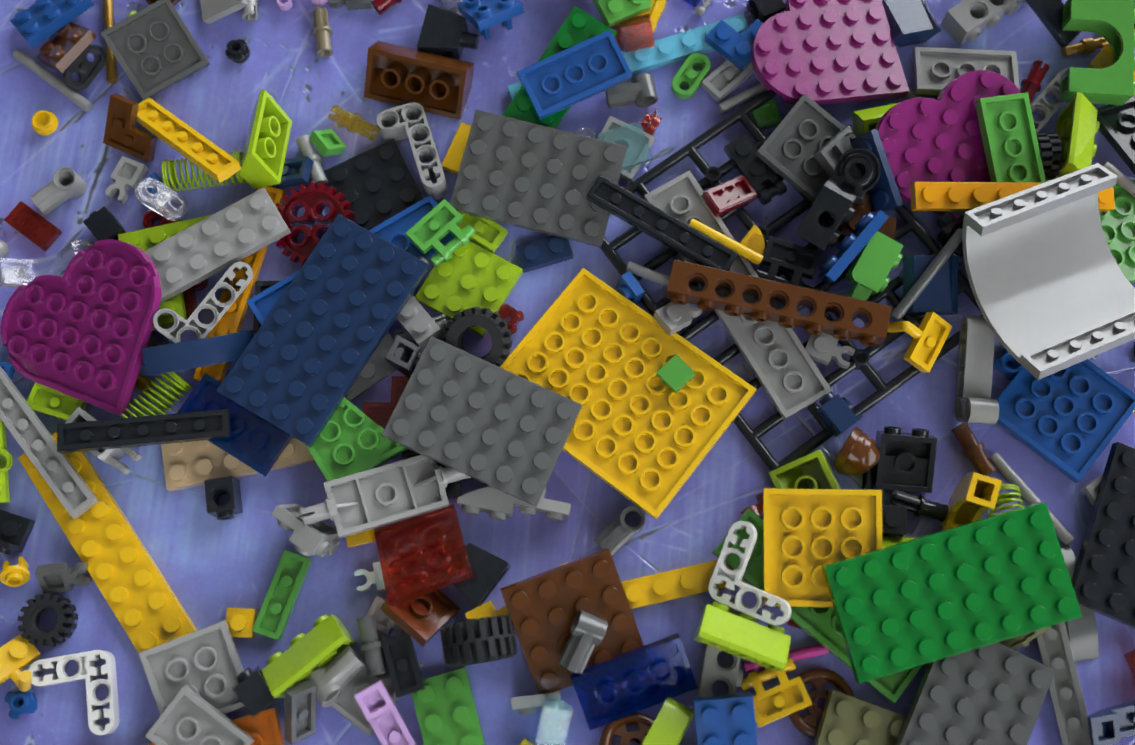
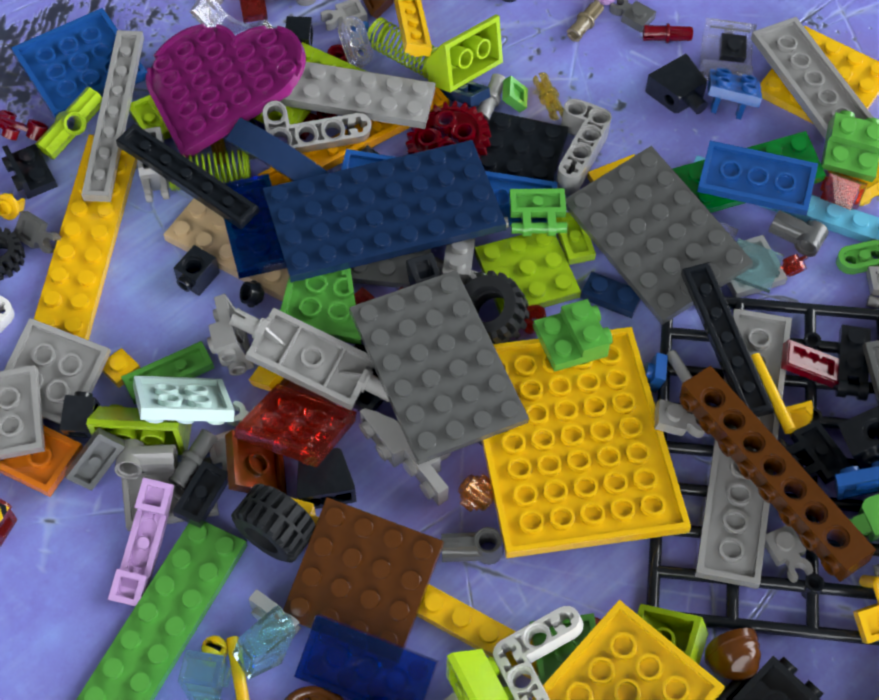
camera: 40 degrees right, 15 degrees down
reddish brown slope [364,41,474,120] -> none
dark grey piece [559,610,608,674] -> none
bright green tile [656,355,695,394] -> none
dark blue brick [815,392,863,437] -> none
none -> light aqua plate [133,376,235,425]
none -> black plate [239,280,264,308]
none -> clear orange gear [458,474,494,512]
none -> bright green plate [533,299,613,372]

